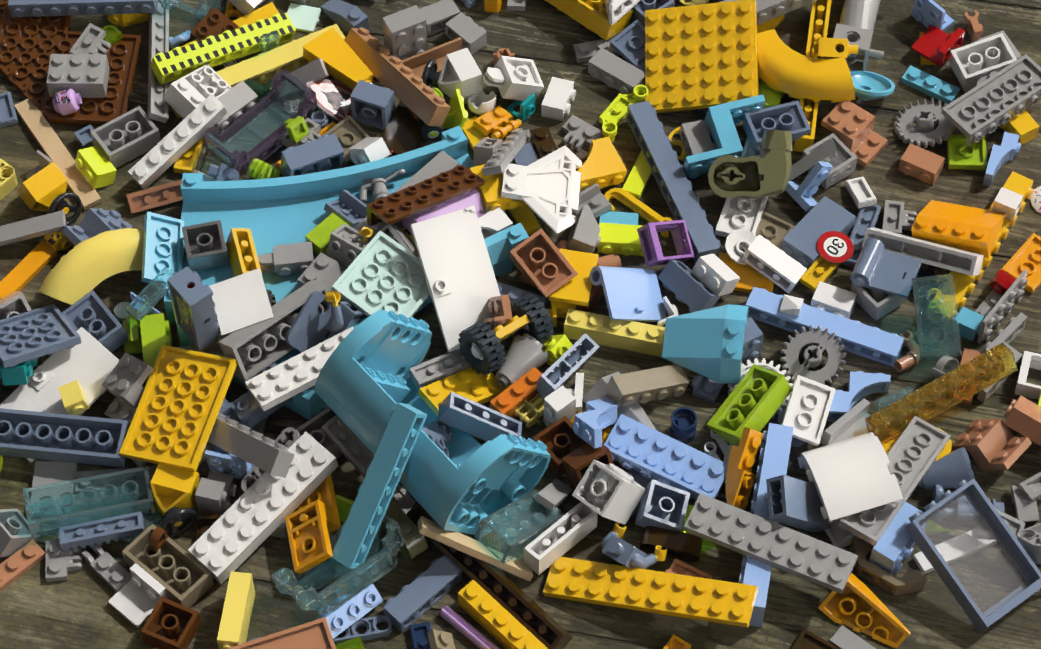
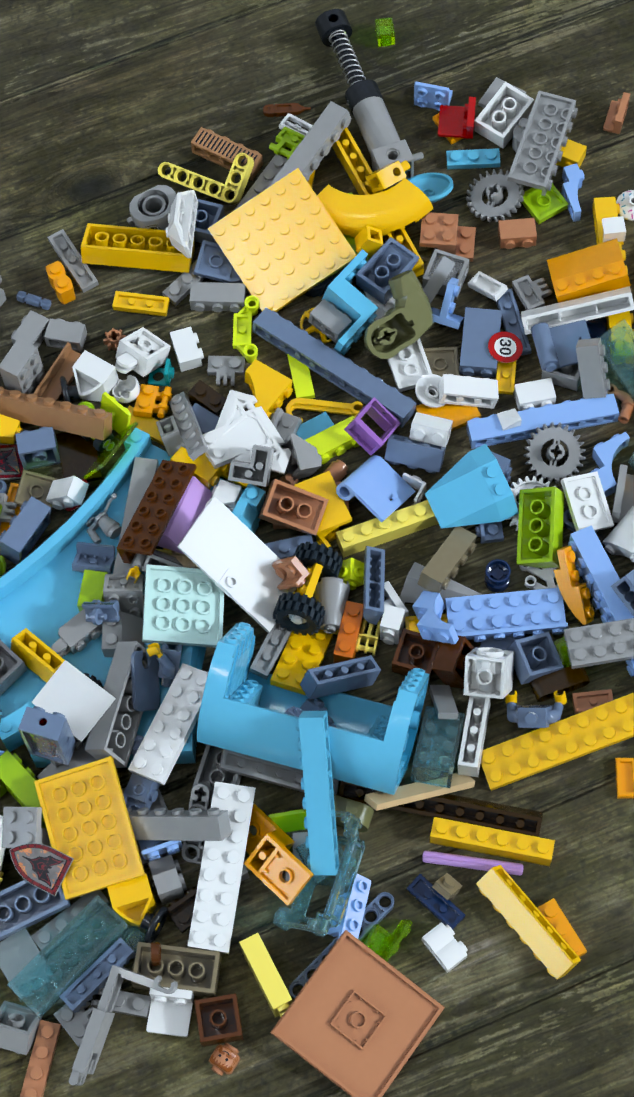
camera: 30 degrees left, 10 degrees up
sand blue brick [383,554,463,633] -> none
nougat plate [964,10,983,42] -> none
none -> shield [10,843,74,896]
none -> light grey hinge [69,965,178,1086]
none -> clear neon green piece [82,421,138,480]
none -> sand blue hips [82,600,120,625]
none -> yellow plate [112,291,170,316]
none -> light grey brick [228,444,274,487]
none -> yellow brick [355,225,383,257]
none -> light grey brick [576,338,610,399]

